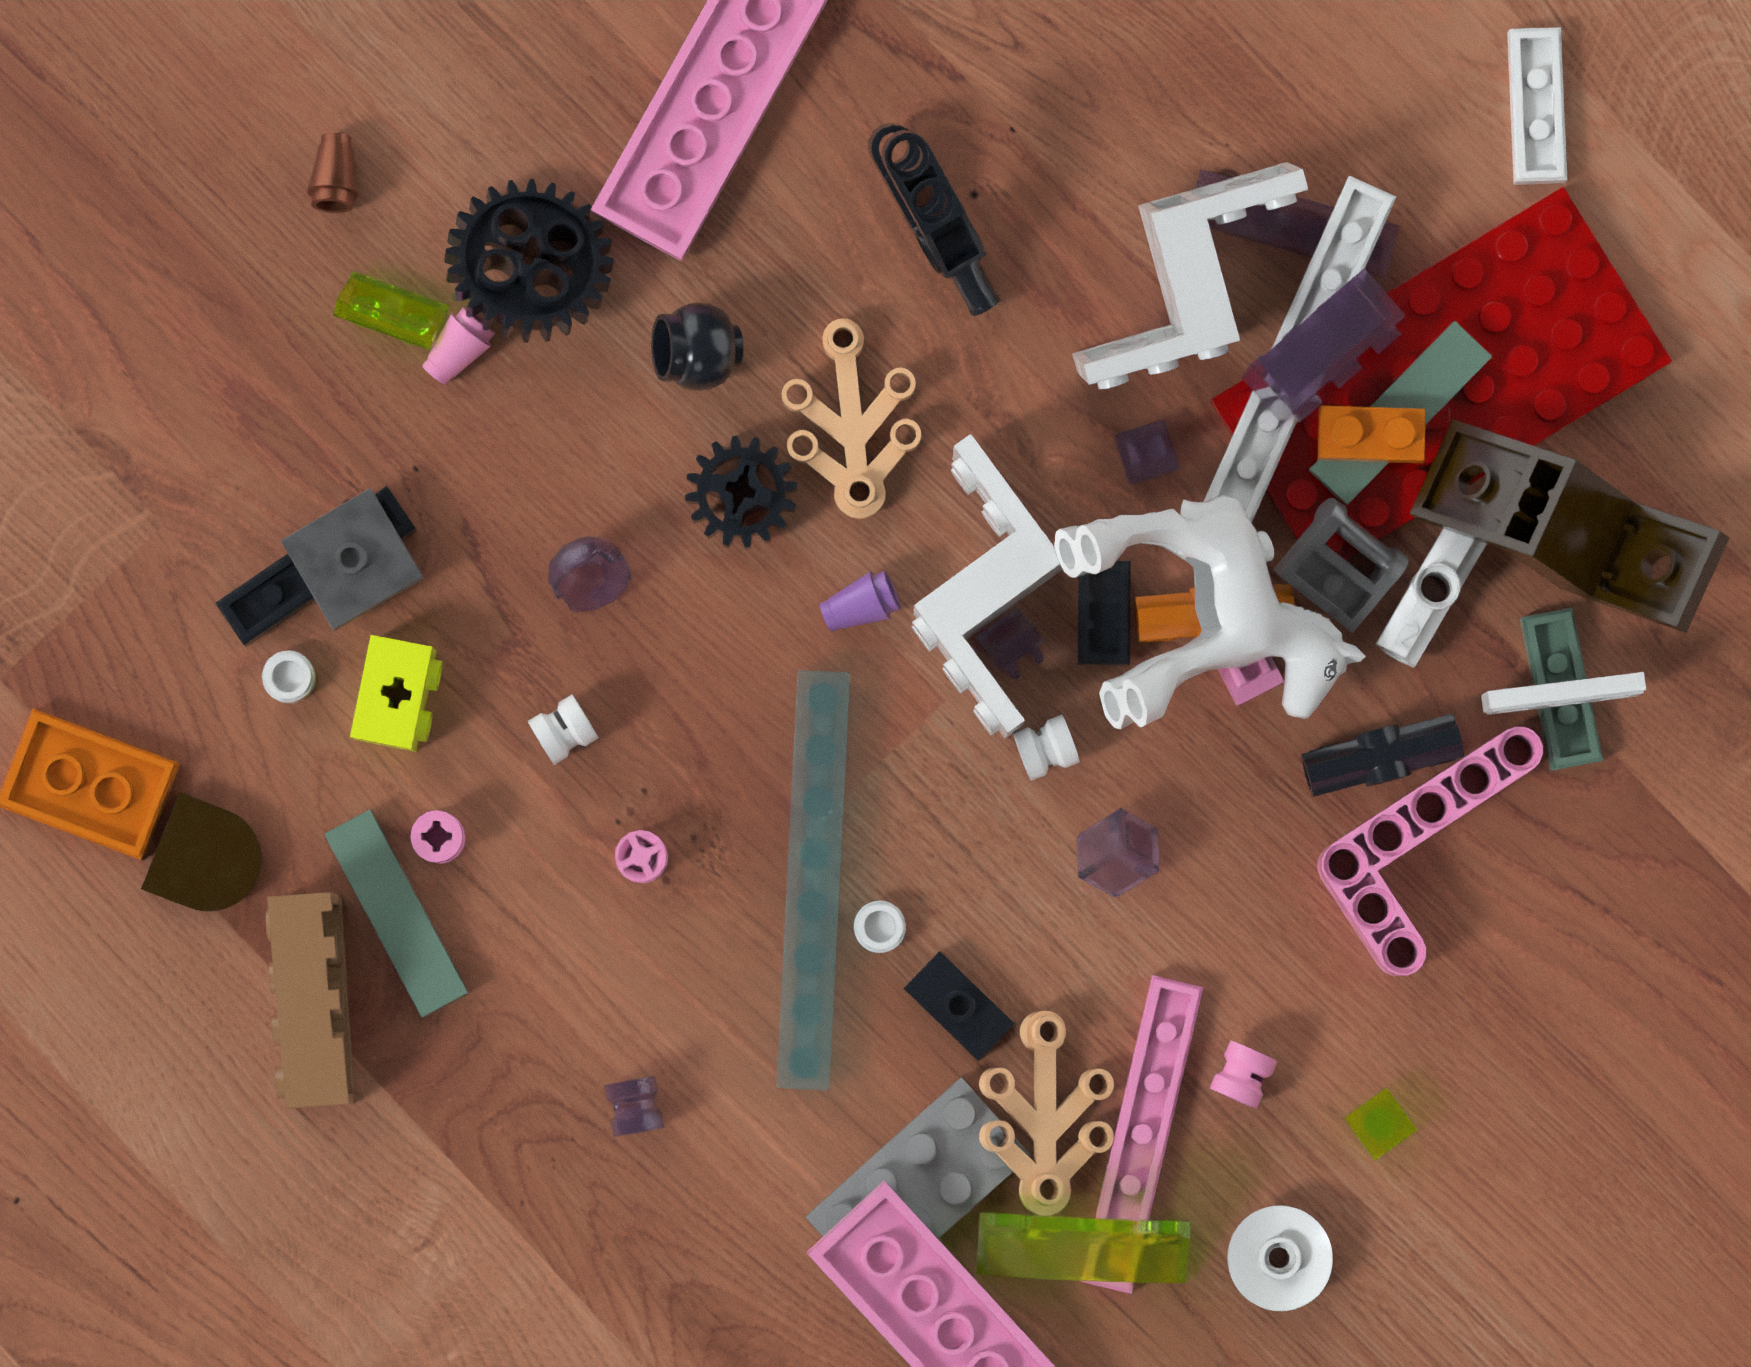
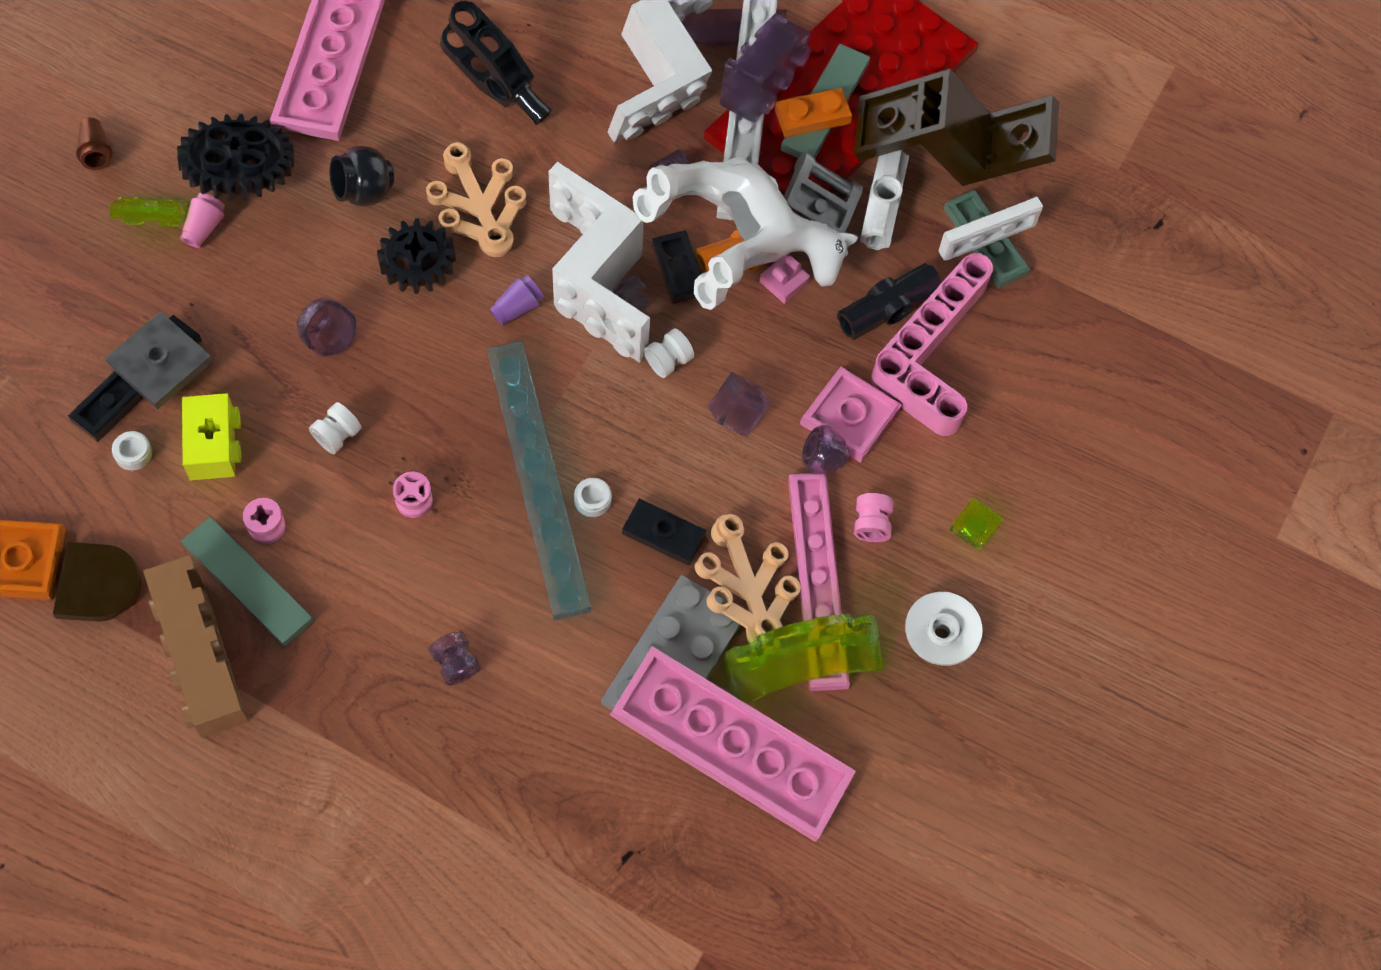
camera: 25 degrees left, 20 degrees down
none -> bright pink tile [800,366,902,463]
none -> clear purple cone [802,424,849,473]

